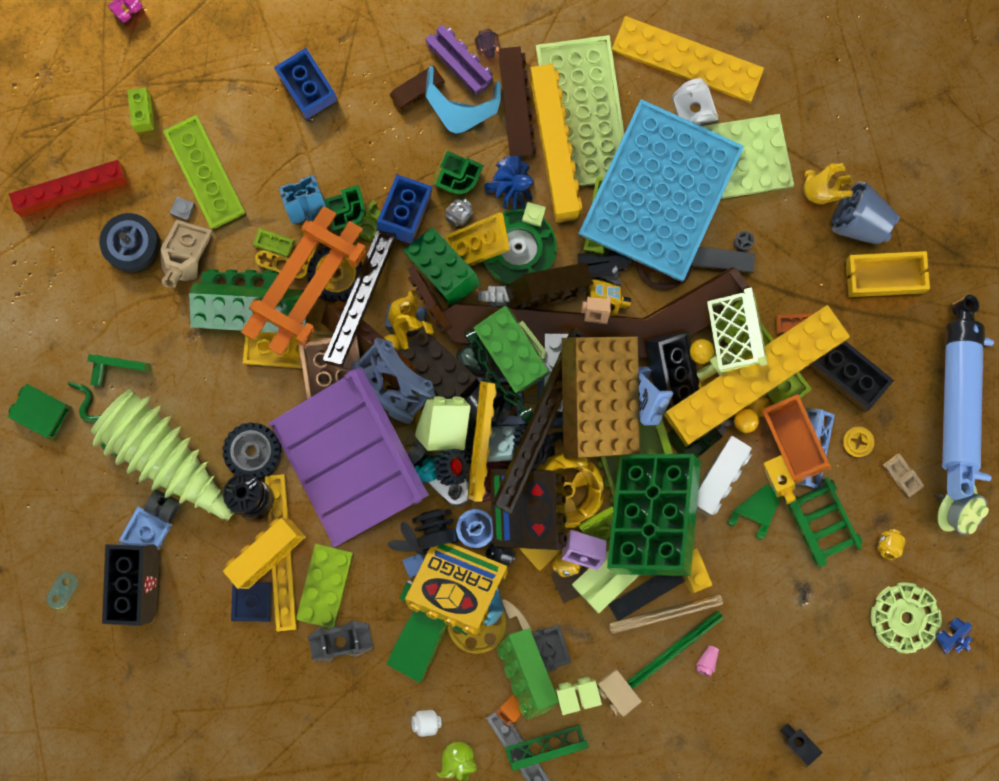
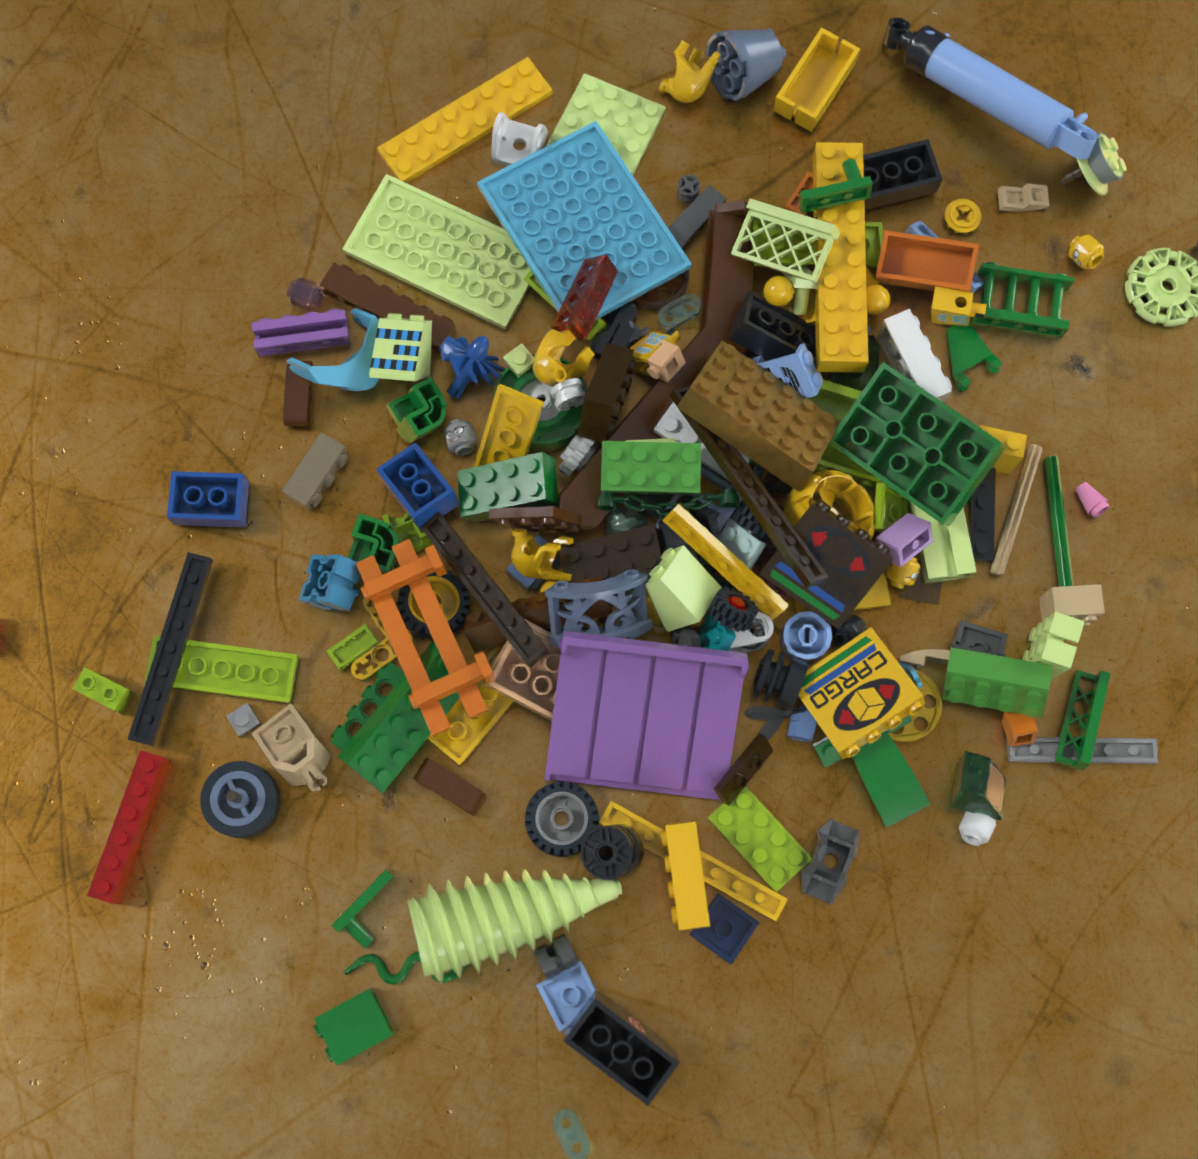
camera: 60 degrees left, 5 degrees down
lime hair [437,742,477,781] -> none
yellow brick [530,64,582,223] -> none
none -> black plate [128,552,213,747]
none -> dark tan brick [282,433,348,512]
none -> yellowish green slope [369,313,432,381]
none -> reddish brown beam [413,757,487,816]
none -> yellow piece [533,326,595,387]
none -> white wheel [550,378,586,411]
none -> clear red fence [551,254,618,341]
none -> clear light blue plate [658,294,701,330]
none -> dark brown plate [714,733,773,806]
none -> green piece [799,159,873,213]
none -> clear green slope [952,751,1006,821]

